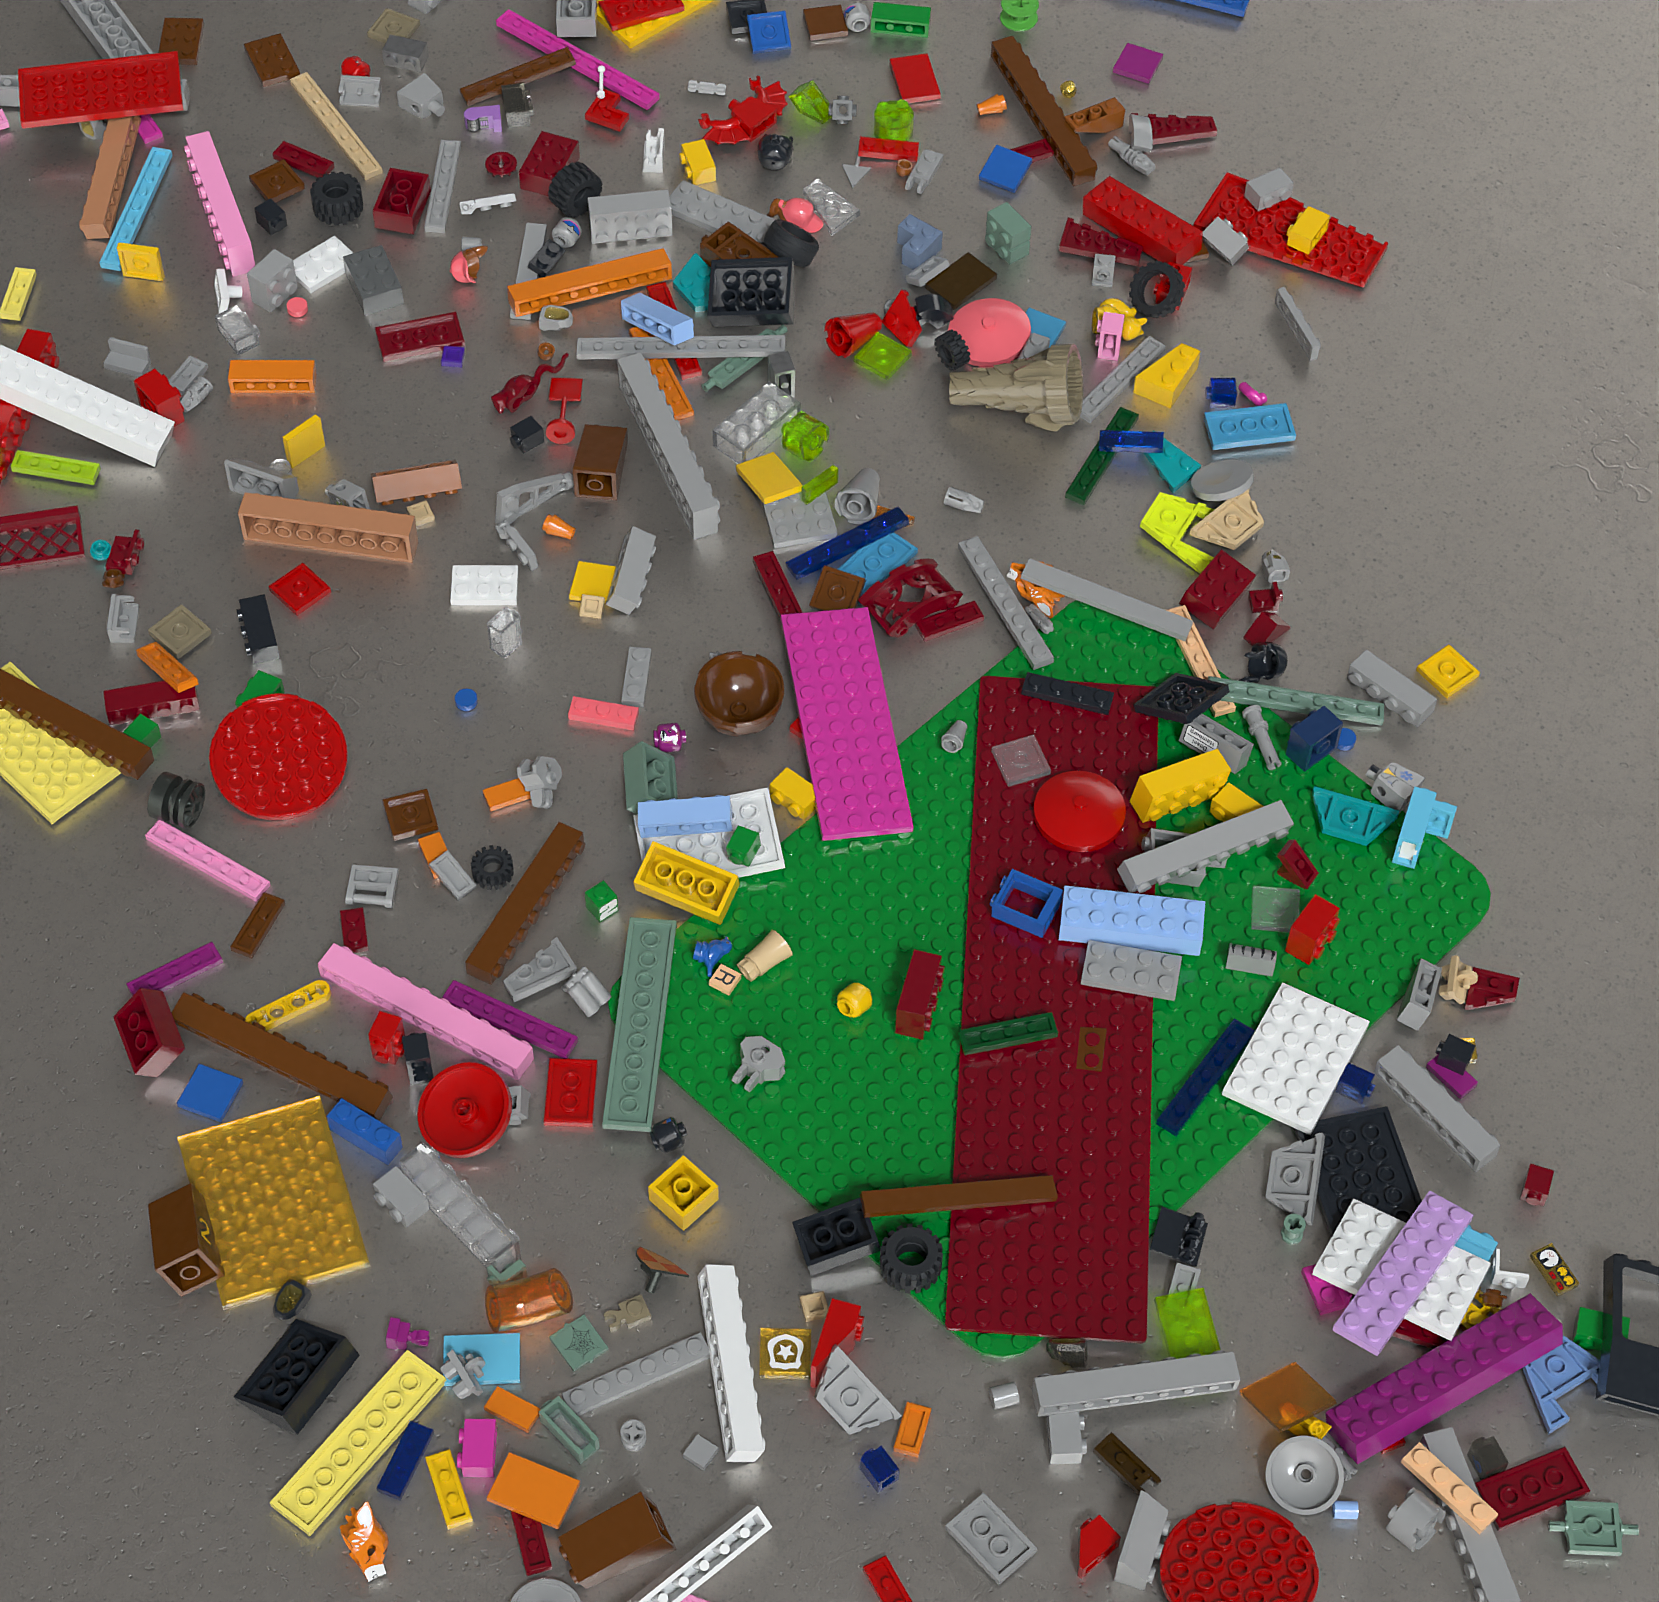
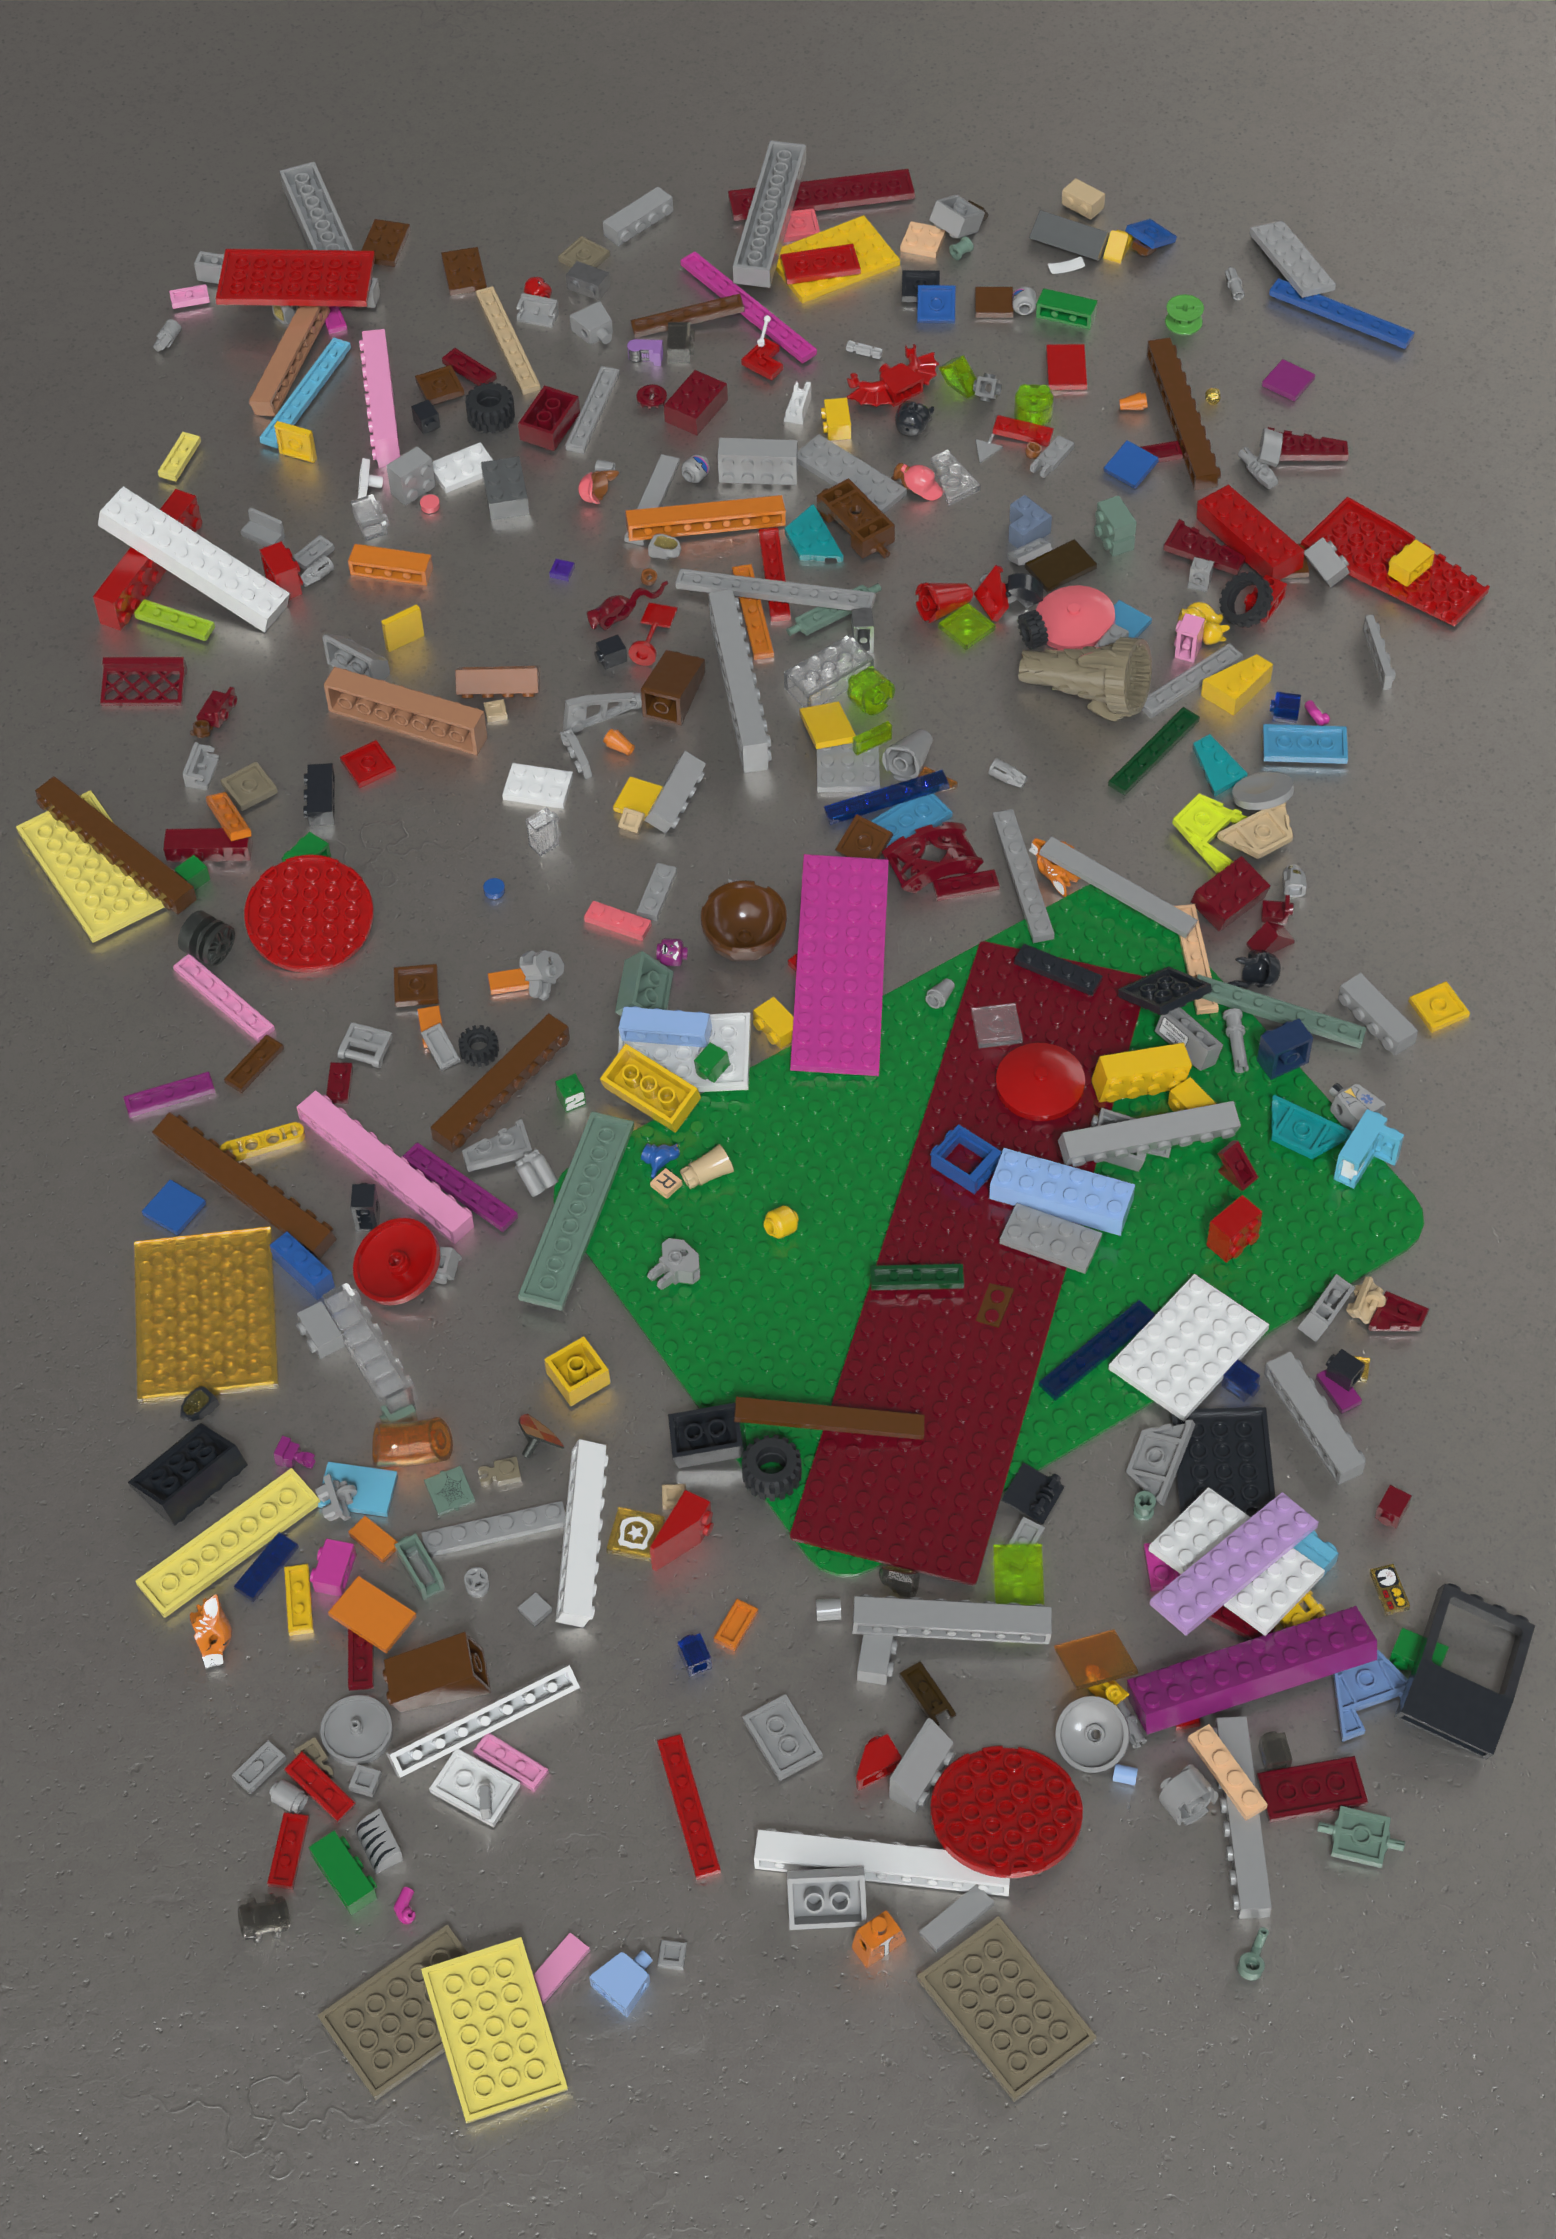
camera: 15 degrees right, 0 degrees up
teal plate [90,540,112,560] -> none
dark red brick [113,988,185,1077] -> none
reddish brown slope [148,1183,225,1297] -> none
clear tile [269,459,292,474] -> none
light grey torso [325,479,371,510] -> none
red brick [368,1011,405,1065] -> none
dark red tile [375,312,465,362] -> none
hinge [459,193,516,214] -> none
black plate [528,239,566,277] -> none
red tile [544,1058,598,1127] -> none
black tyre [548,162,603,218] -> none
light blue brick [621,293,694,346] -> none
black head [650,1117,688,1153] -> none
black slope [707,257,795,327] -> none
dark red plate [753,551,803,619] -> none
black tyre [764,219,819,267] -> none
light grey wing [814,1344,902,1435] -> none
dark red brick [895,949,945,1040] -> none
light grey axle [1025,604,1054,634] -> none
dark orange slope [1065,97,1125,133] -> none
clear blue tile [1099,430,1164,453] -> none
light grey brick [1226,943,1277,976] -> none
light grey brick [1245,167,1294,211] -> none
clear tile [1251,886,1300,933] -> none
blue tile [1337,728,1356,751] -> none
reddish brown plate [1479,1289,1507,1308] -> none
white bracket [1491,1248,1529,1289] -> none

